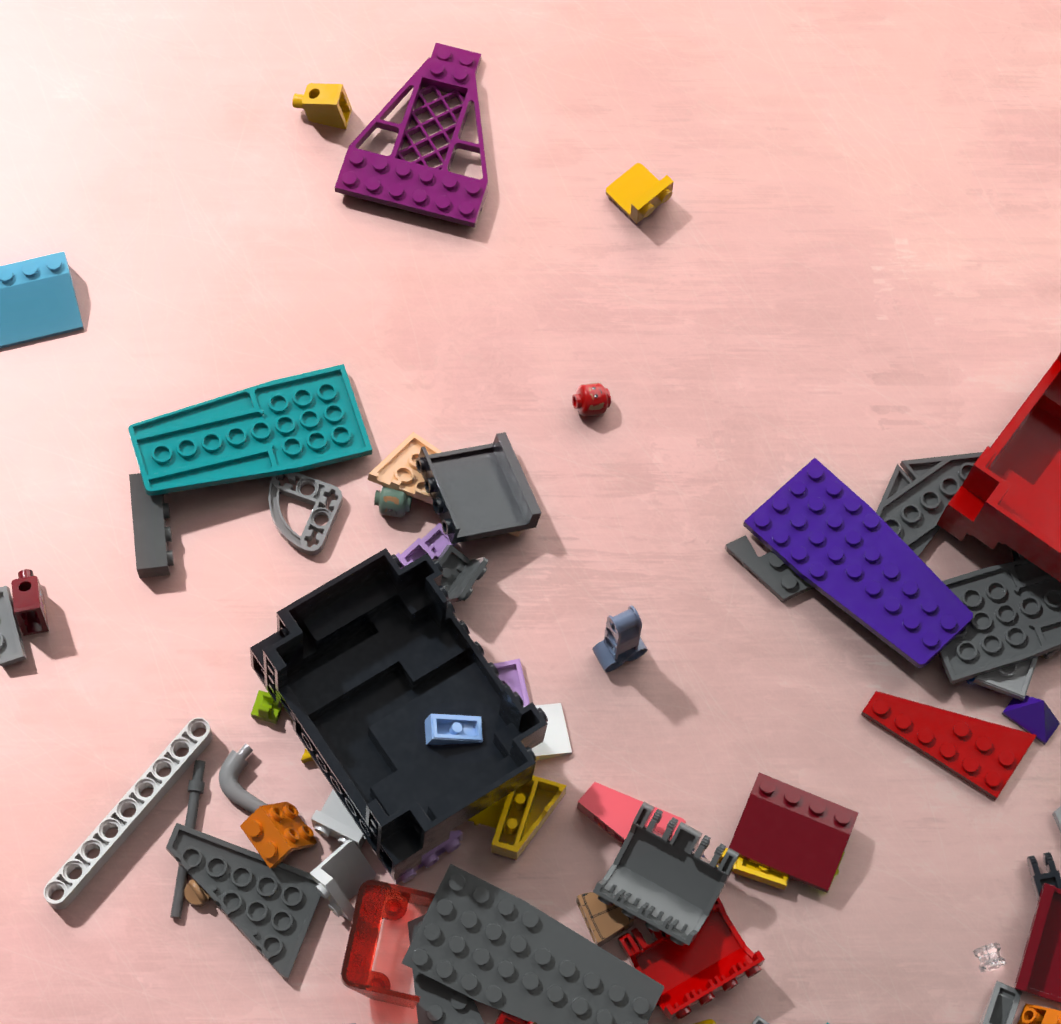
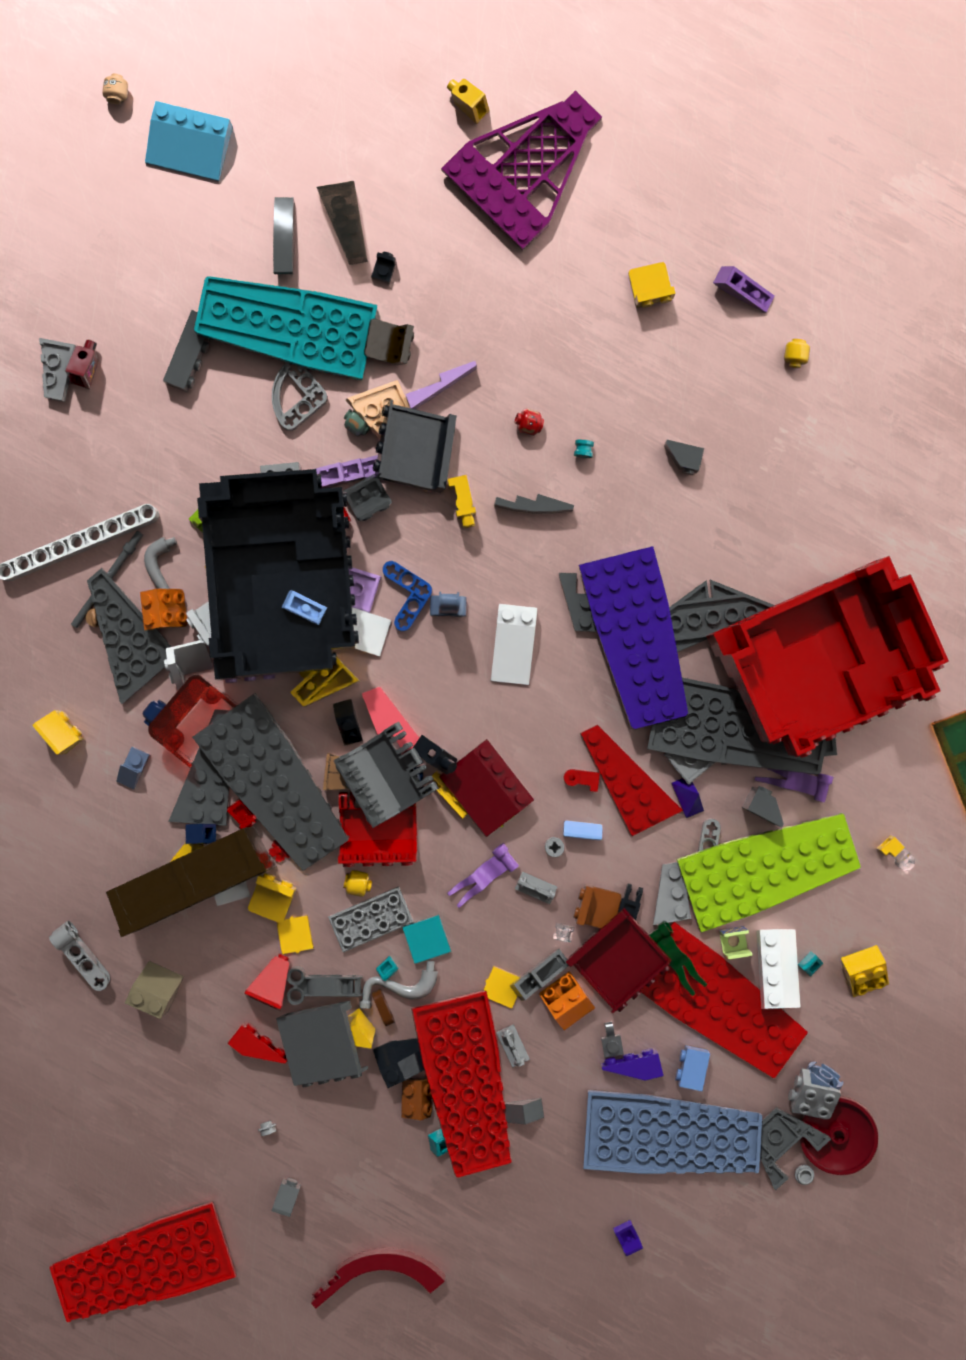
camera: 25 degrees right, 20 degrees up
none -> dark blue head [142,699,171,729]
none -> dark grey slope [273,197,294,274]
none -> clear smoke wedge [316,181,368,265]
none -> black slope [333,699,363,746]
none -> dark brown bracket [364,319,414,365]
none -> black bracket [371,251,397,284]
none -> blue beam [383,561,432,631]
none -> lavender slope [406,361,477,409]
none -> black torso [412,735,457,775]
none -> medium lavender flag [447,843,519,908]
none -> yellow hips [448,475,476,529]
none -> white slope [491,604,537,685]
none -> dark grey slope [494,494,574,514]
none -> light grey hinge [515,871,557,904]
none -> light grey wheel [545,837,564,857]
none -> light blue slope [563,821,602,840]
none -> red leg [564,769,600,792]
none -> dark orange bracket [573,884,621,928]
none -> teal wheel [574,439,594,458]
none -> dark grey slope [664,440,704,475]
none -> medium lavender slope [713,266,775,313]
none -> yellow head [784,339,810,368]

